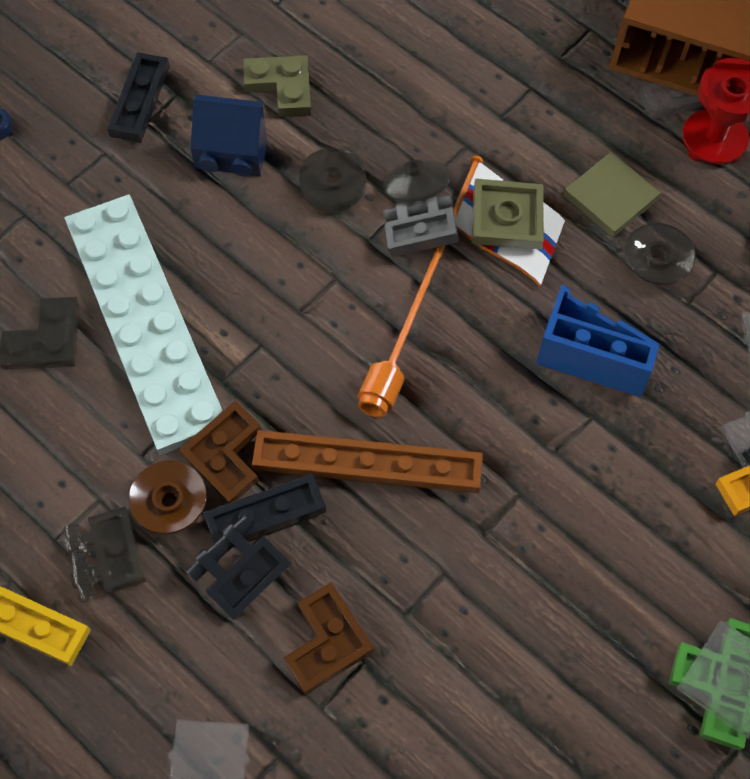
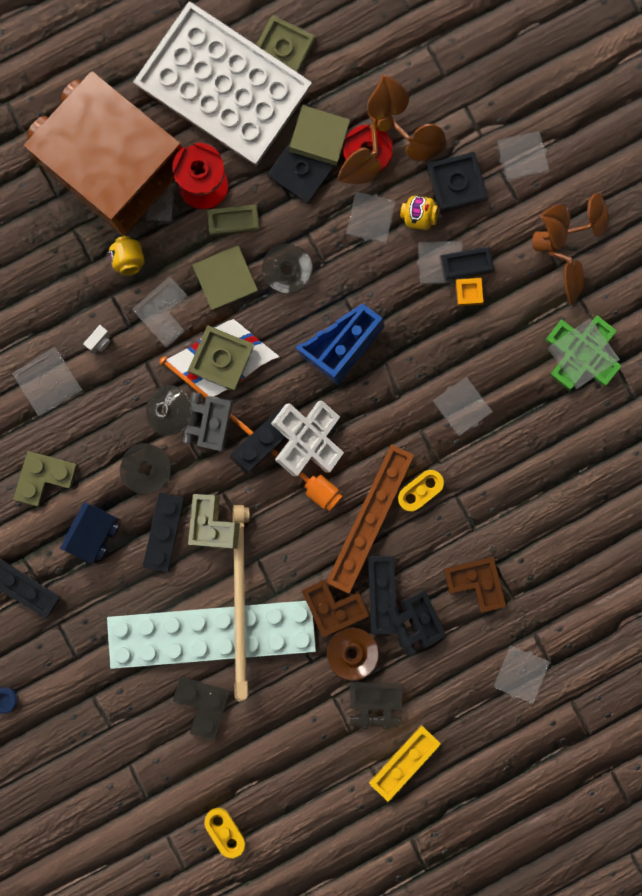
camera: 70 degrees left, 20 degrees up
none -> clear tile [12,347,82,416]
none -> white plate [83,325,111,354]
none -> yellow head [109,236,145,276]
none -> clear plate [132,276,187,348]
none -> black plate [143,493,185,573]
none -> plate [188,494,240,549]
none -> olive tile [207,205,259,236]
none -> black plate [229,406,286,475]
none -> tan hinge [232,505,249,702]
none -> white plate [271,401,344,476]
none -> yellow plate [398,470,444,512]
none -> clear piece [433,377,492,436]

